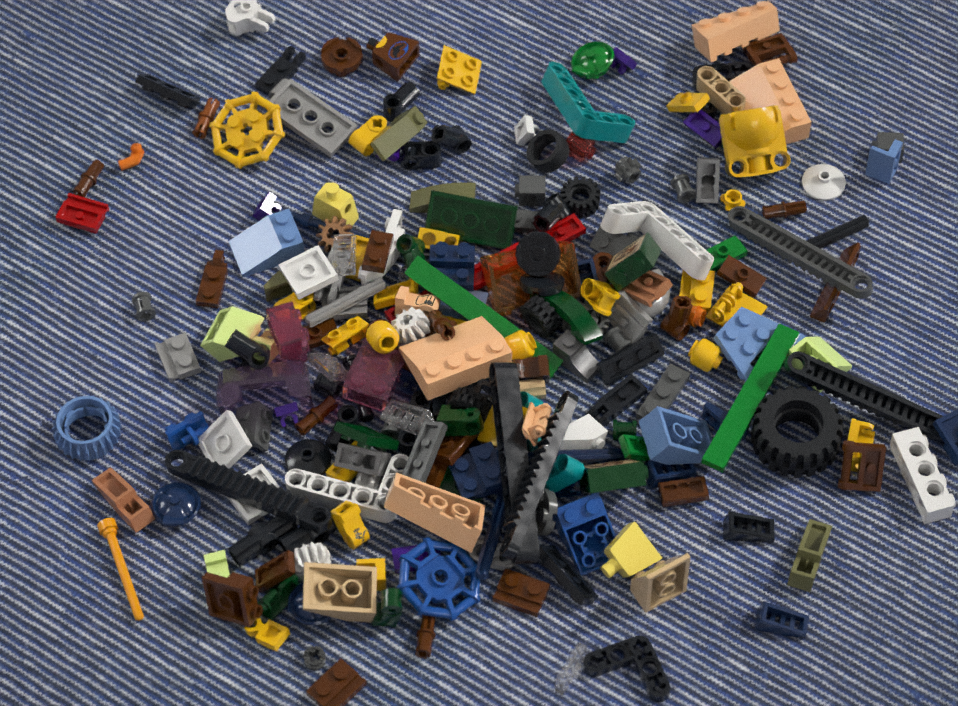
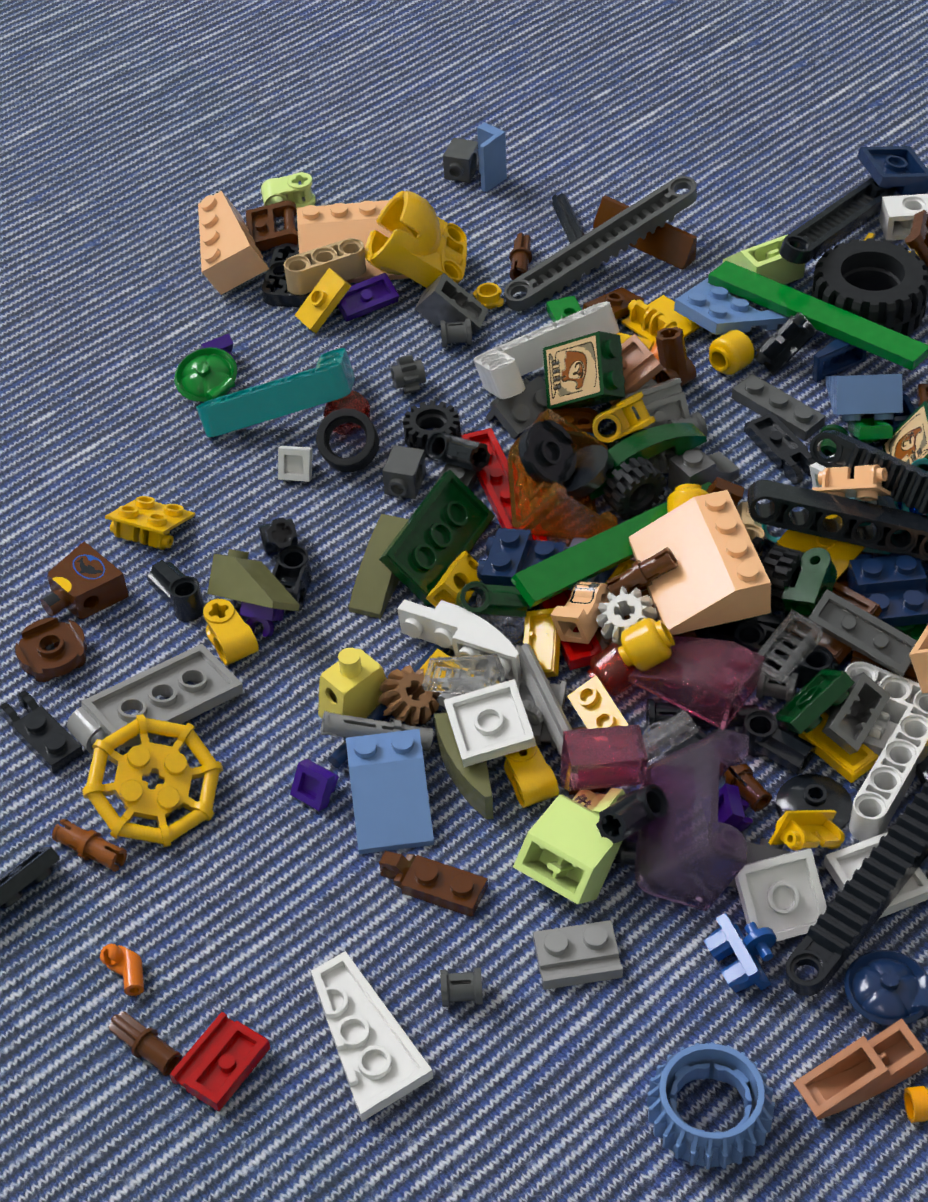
camera: 75 degrees left, 10 degrees down
reddish brown plate [362,230,394,274] -> none
black plate [596,333,665,385] -> none
white dish [802,164,846,201] -> none
none -> yellowish green piece [261,172,316,209]
none -> white wing [311,951,433,1122]
none -> light grey pin [321,711,433,751]
none -> black hinge [754,312,818,375]
none -> yellow hinge [768,810,845,851]

